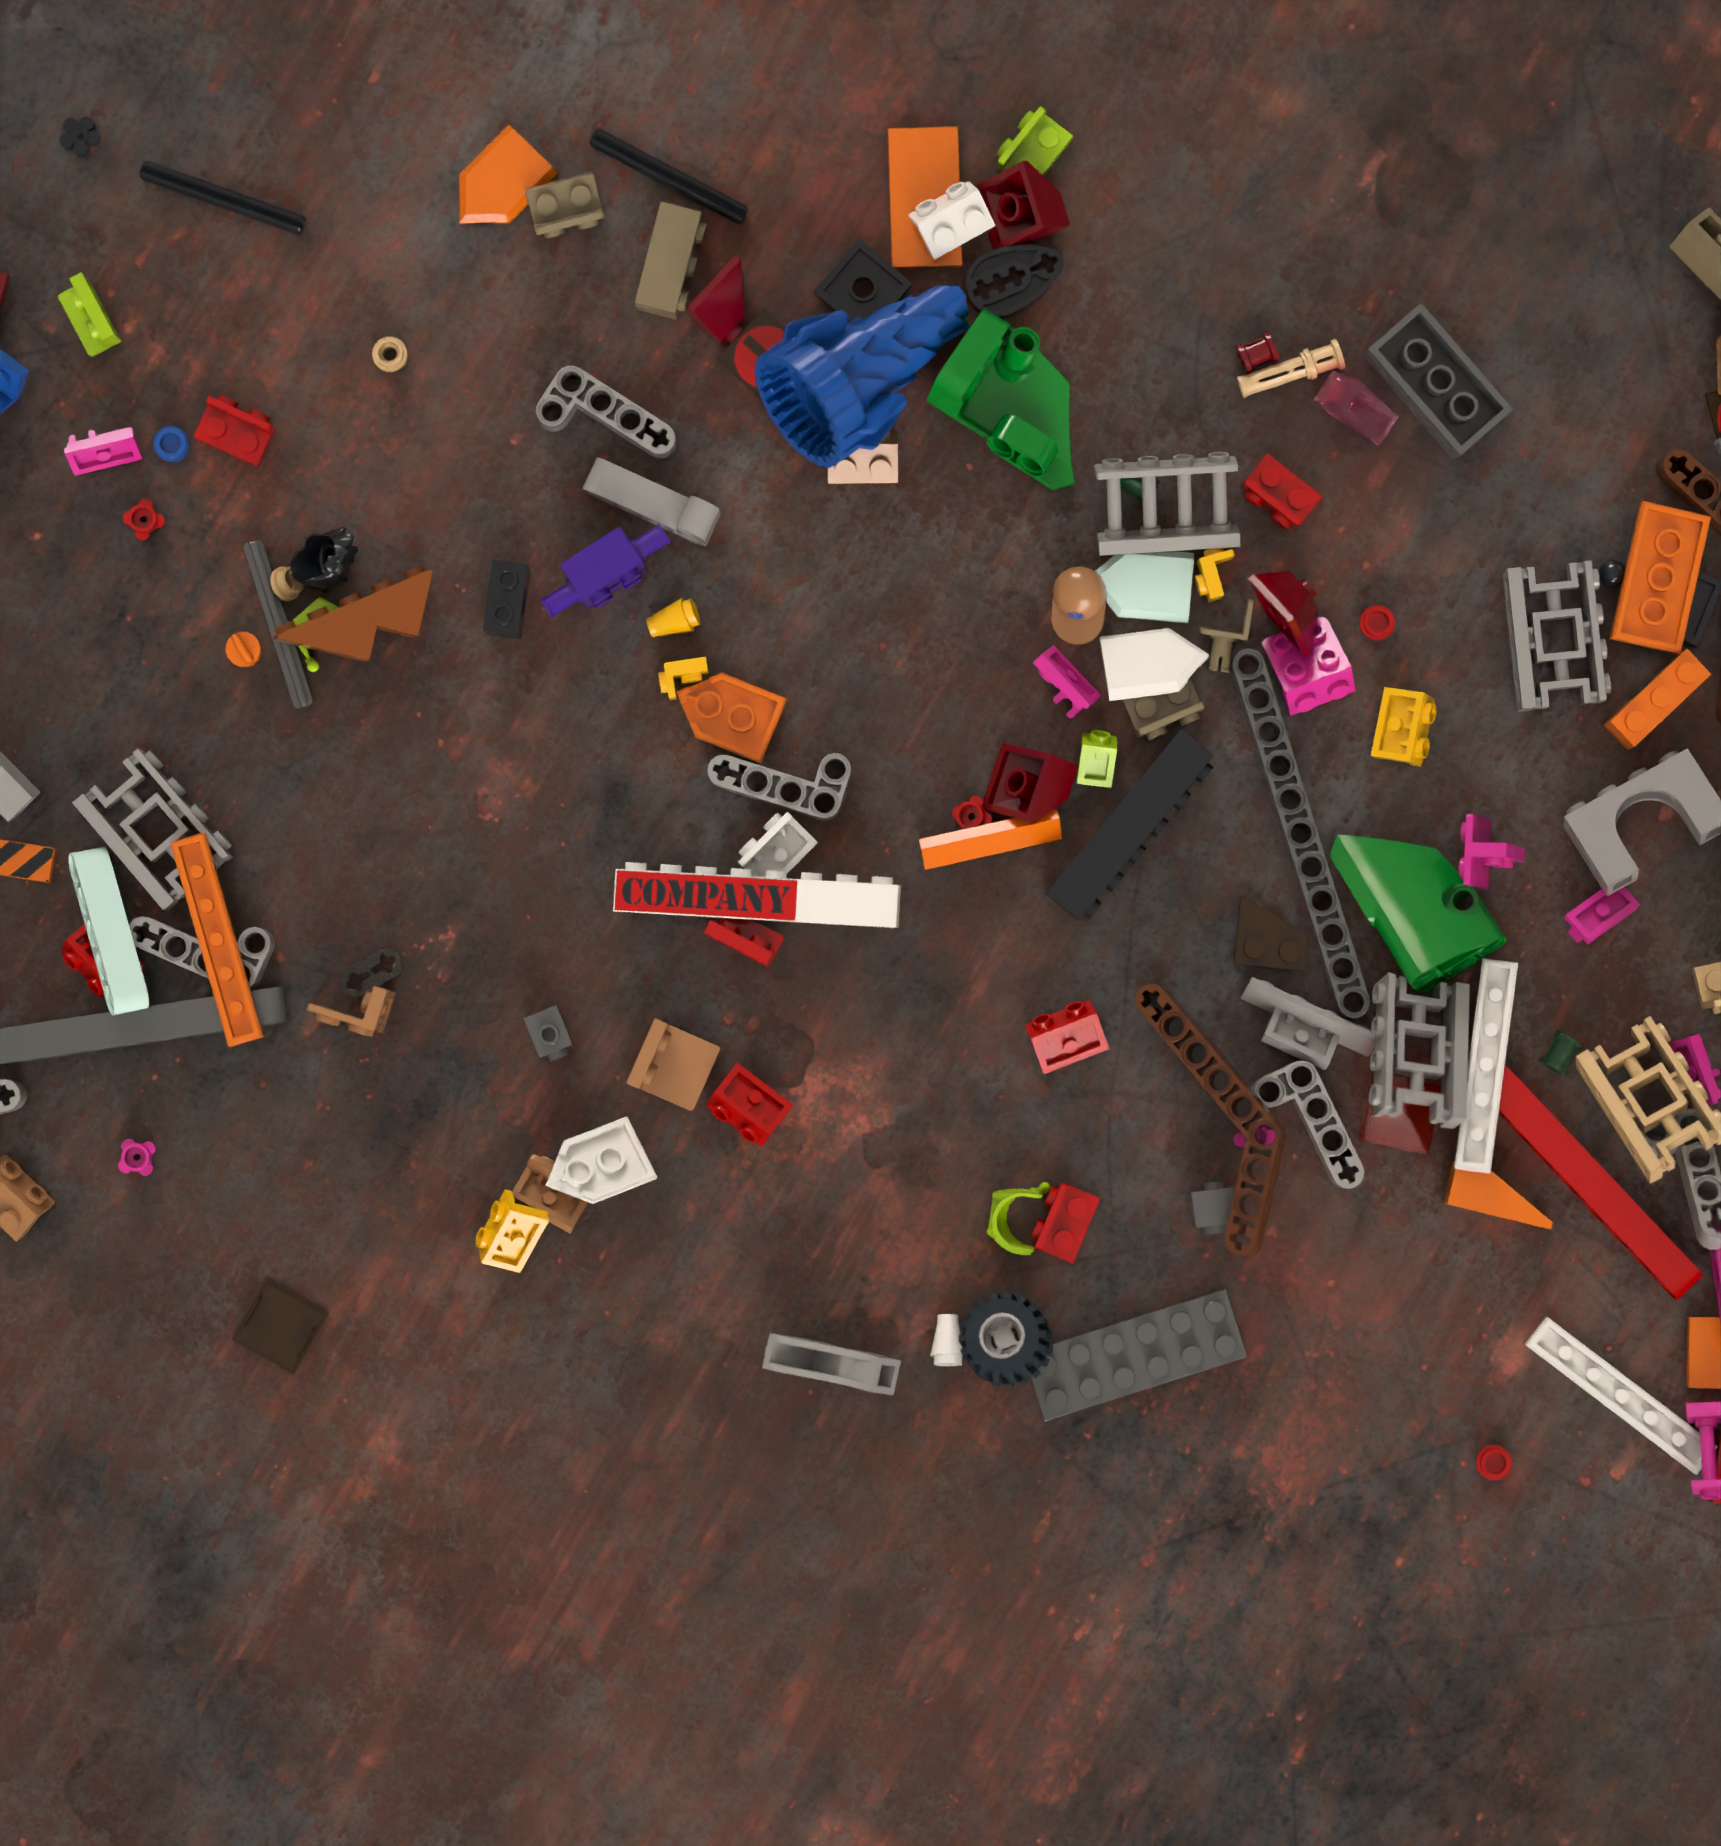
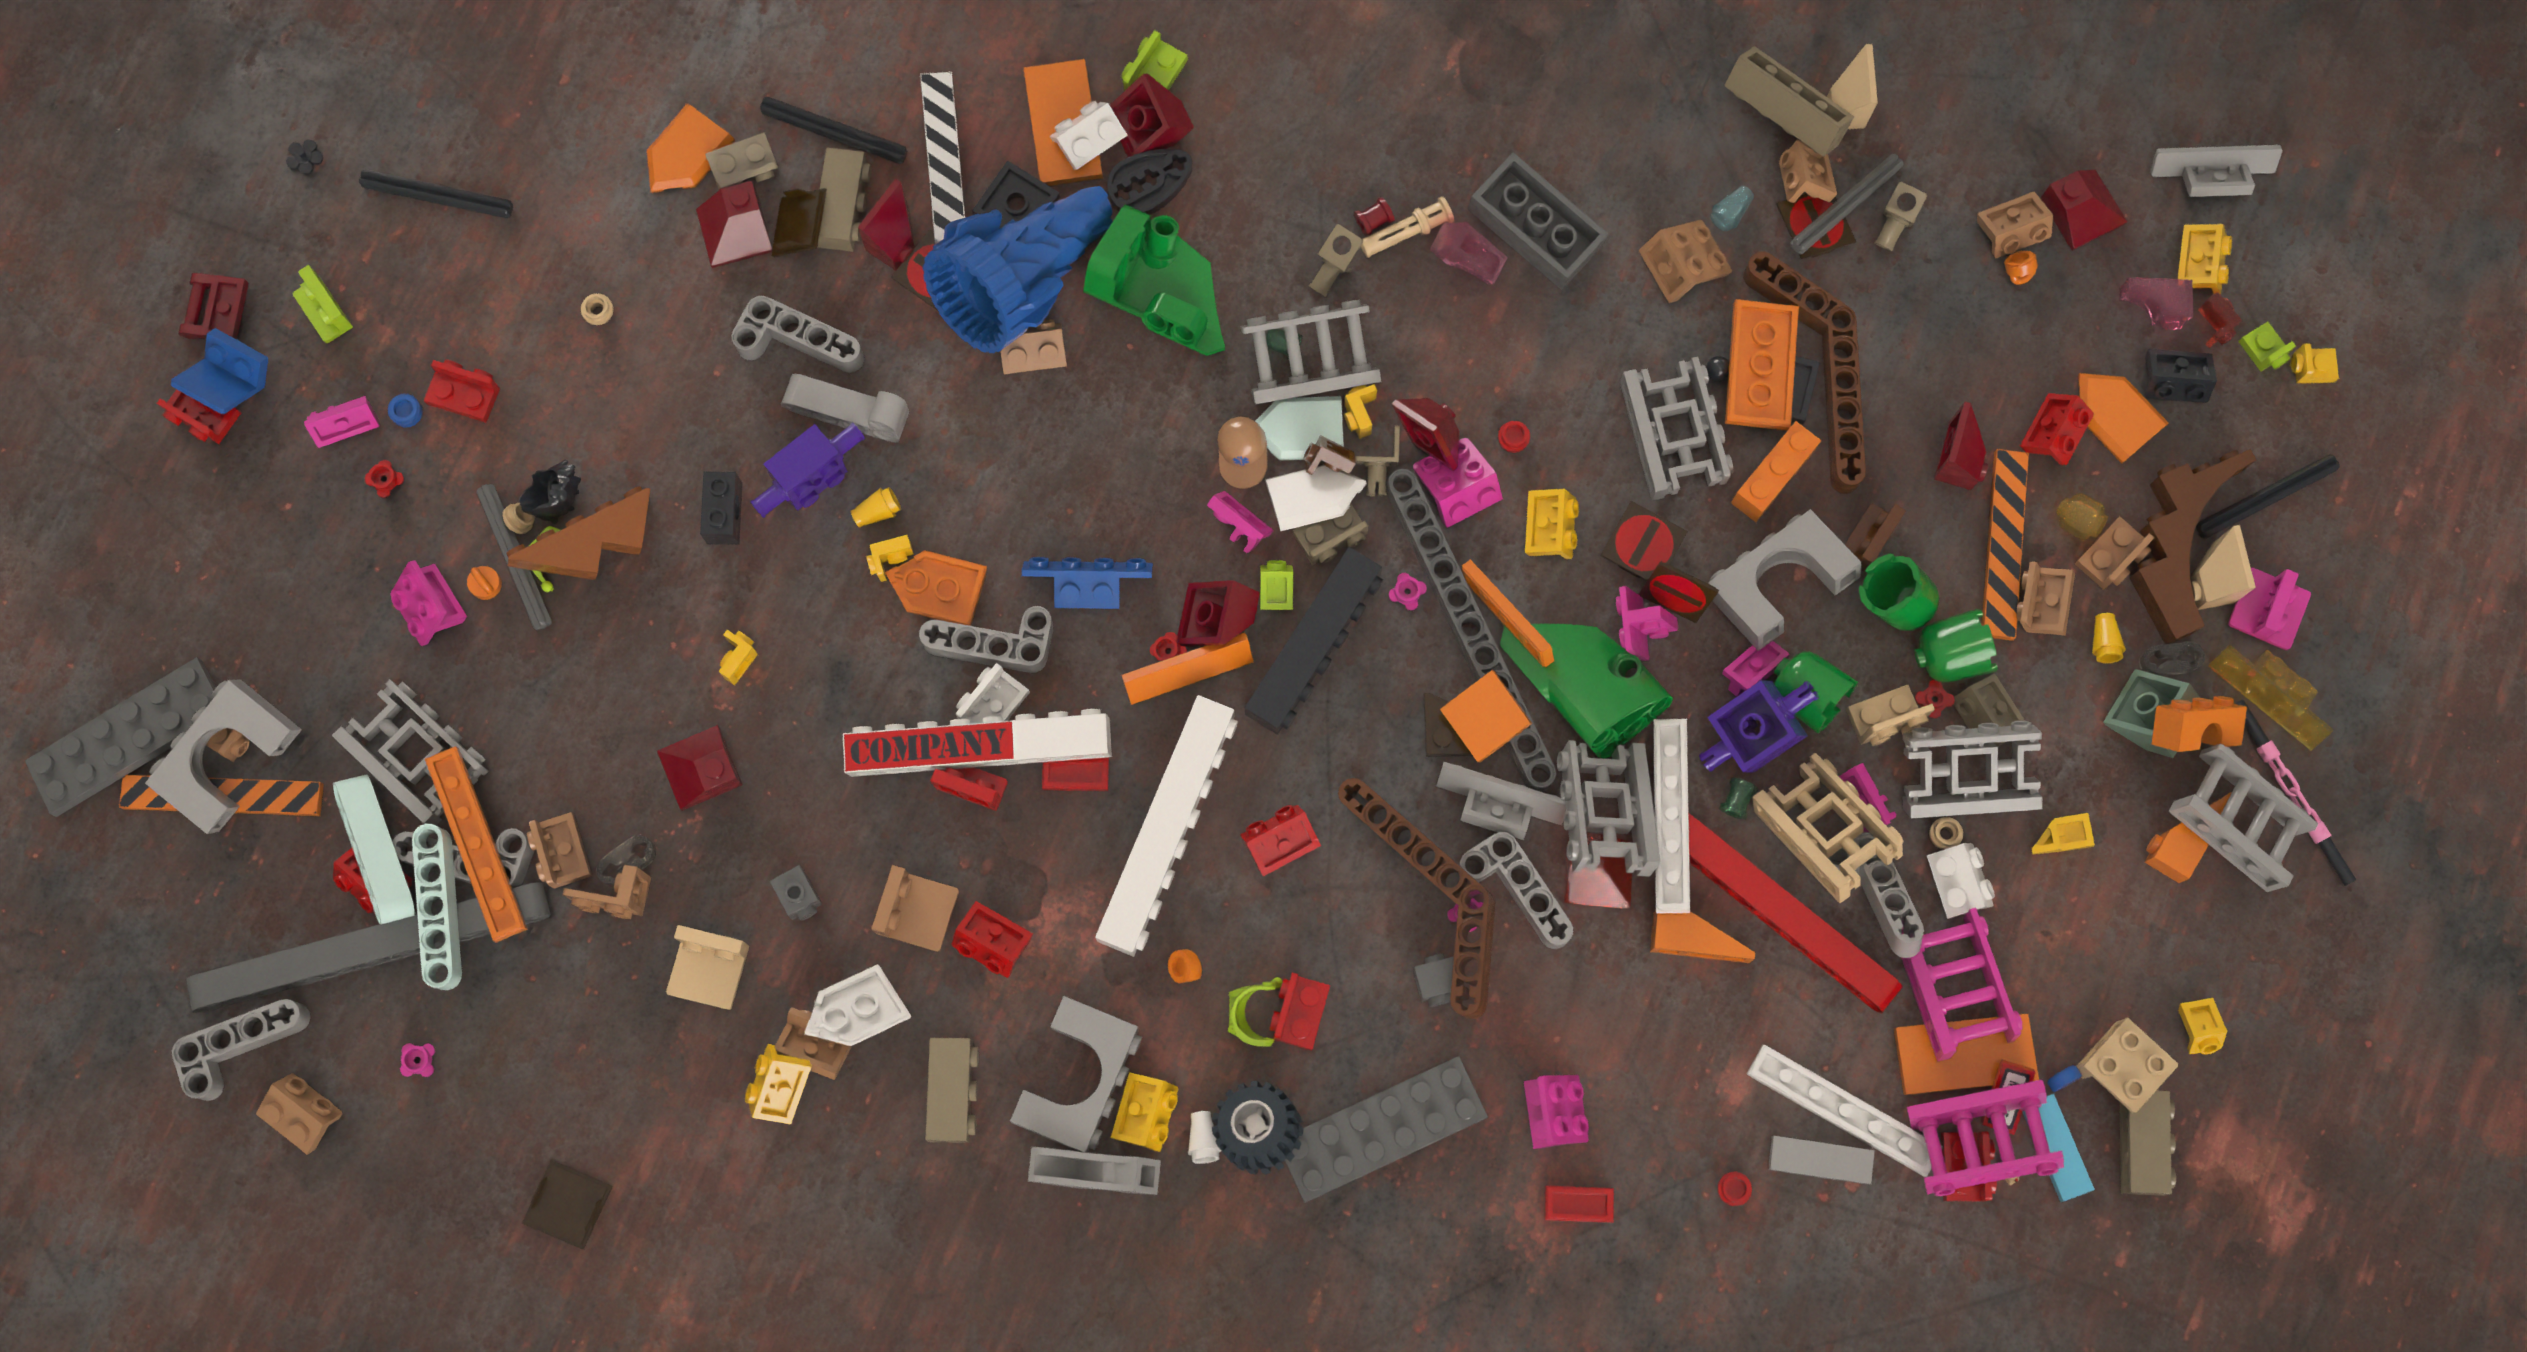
camera: 10 degrees left, 10 degrees down
red bracket [1240,453,1322,531] -> none
none -> dark pink bracket [390,560,467,646]
none -> light aqua beam [412,824,462,990]
none -> medium nougat bracket [527,812,592,889]
none -> dark red slope [657,725,743,811]
none -> tan bracket [666,925,749,1010]
none -> dark red slope [696,181,772,268]
none -> yellow bracket [718,630,758,686]
none -> dark brown piece [772,188,827,257]
none -> tile [921,72,965,244]
none -> dark tan brick [926,1038,979,1143]
none -> light grey arch [1010,996,1142,1153]
none -> blue bracket [1022,557,1153,609]
none -> red tile [1042,757,1109,791]
none -> white brick [1095,695,1238,957]
none -> yellow bracket [1111,1072,1178,1152]
none -> orange tile [1168,949,1202,983]
none -> bracket [1303,435,1356,475]
none -> dark tan bracket [1309,224,1363,296]
none -> dark pink plate [1389,573,1427,610]
none -> orange tile [1440,670,1532,763]
none -> orange tile [1461,559,1554,668]
none -> dark pink bracket [1524,1075,1589,1149]
none -> red tile [1544,1186,1614,1223]
none -> piece [1600,501,1688,581]
none -> medium nougat bracket [1638,220,1732,303]
none -> piece [1638,561,1719,623]
none -> dark purple brick [1699,680,1819,772]
none -> clear light blue cone [1710,186,1754,231]
none -> light grey tile [1768,1136,1875,1185]
none -> green cylinder [1774,651,1858,734]

